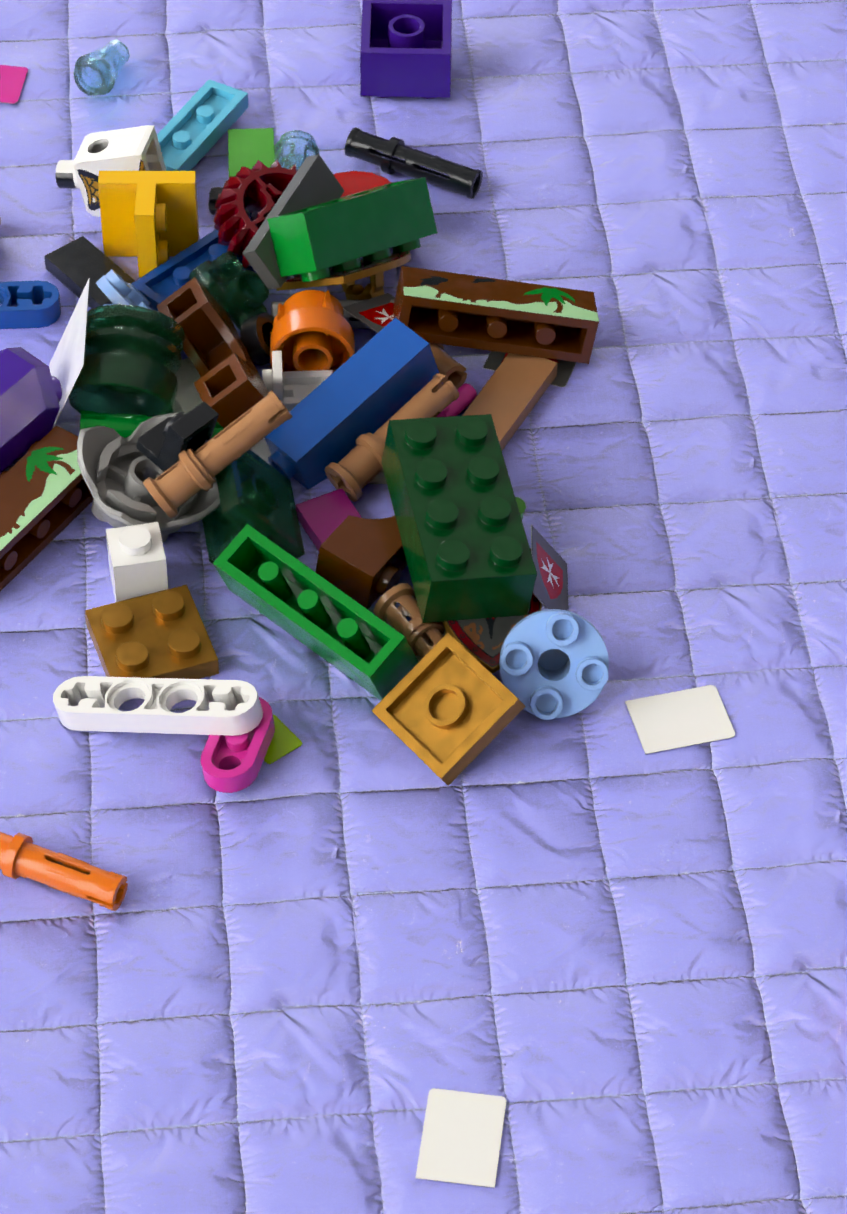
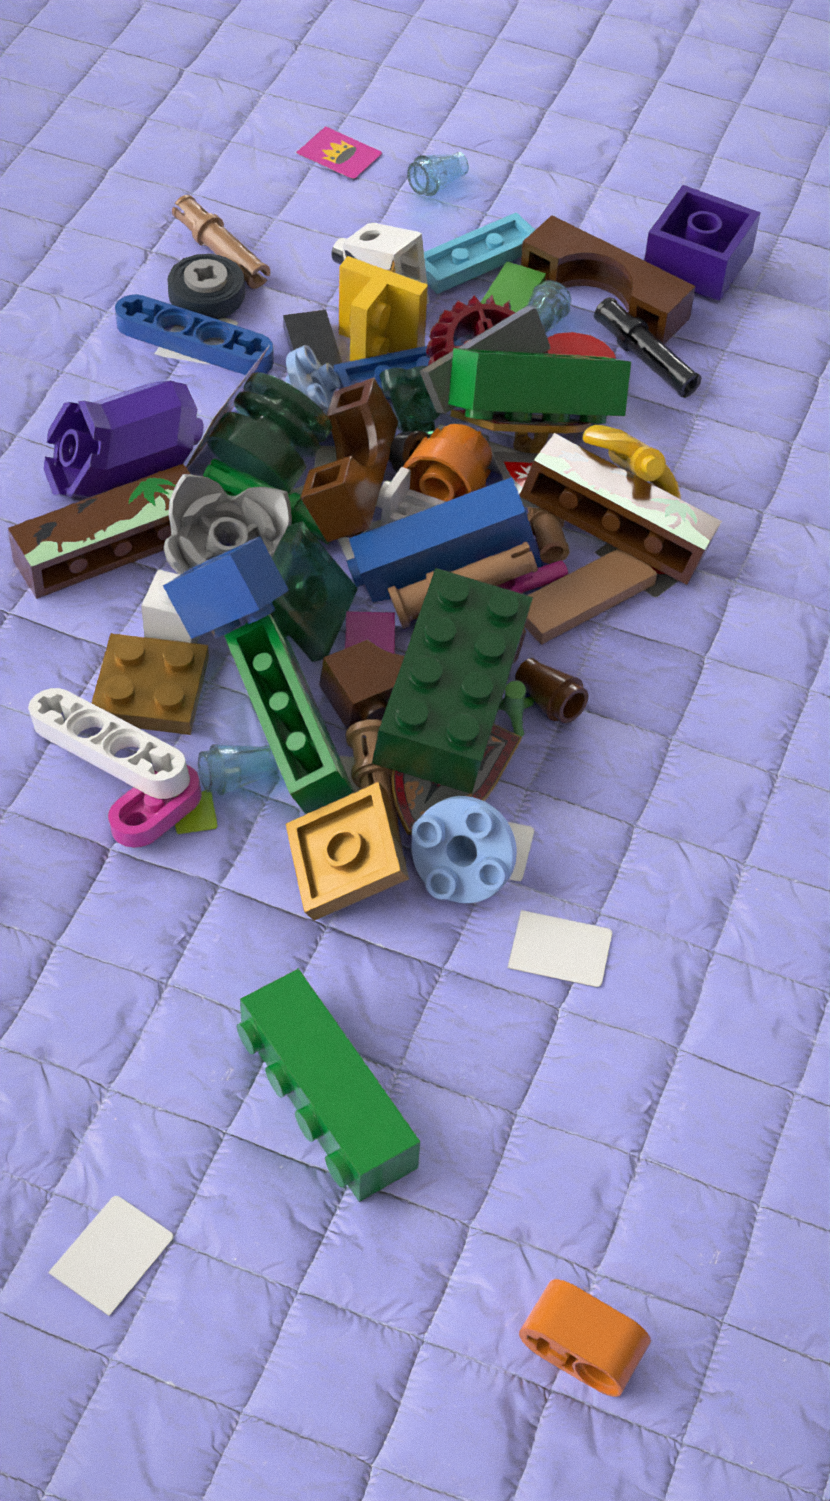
camera: 25 degrees right, 5 degrees up
black bracket [136,402,219,472] -> none
medium nougat pin [143,390,293,519] -> none
sticker [531,524,569,611] -> none
none -> blue brick [163,536,289,639]
none -> clear light blue cone [198,744,279,795]
none -> green brick [236,968,421,1202]
none -> reddish brown cone [515,658,589,723]
none -> reddish brown arch [521,215,696,344]
none -> yellow plant [583,425,681,499]

